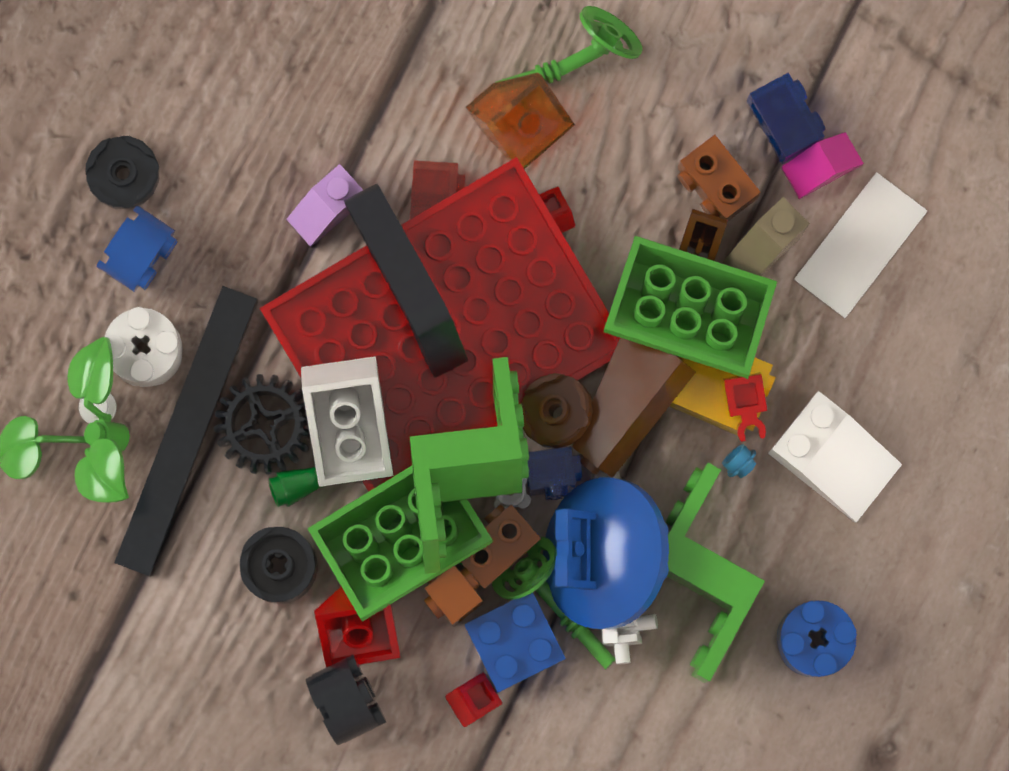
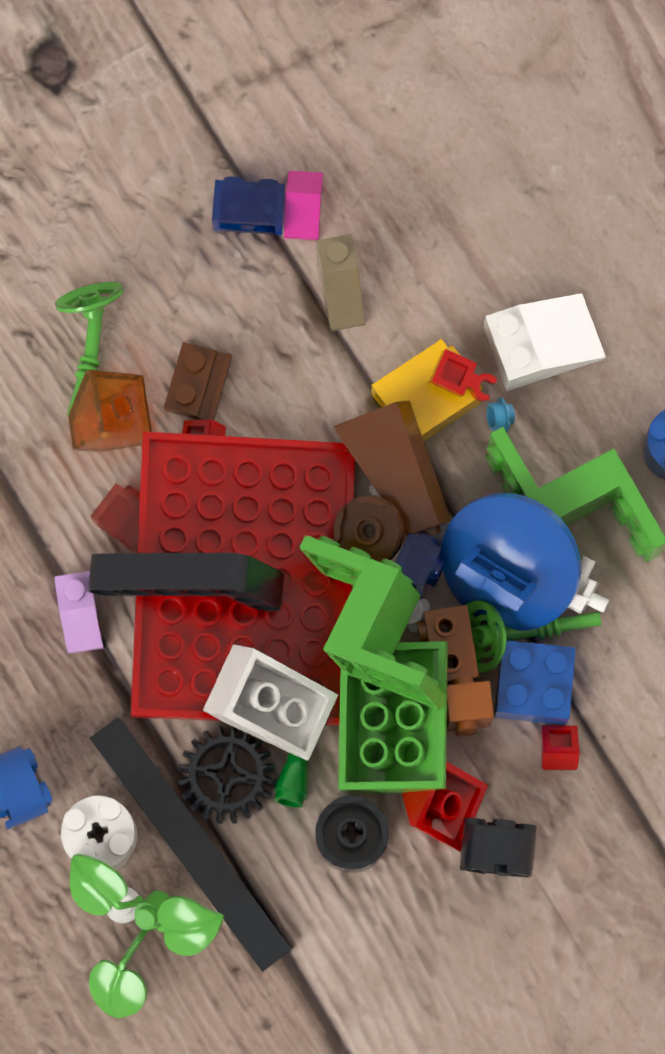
camera: 55 degrees left, 5 degrees down
bright green slope [603,236,777,379] -> none
dark orange brick [677,134,761,221] -> none
reddish brown slope [679,209,728,261] -> none
white sticker [794,172,927,318] -> none
none -> reddish brown plate [164,342,232,420]

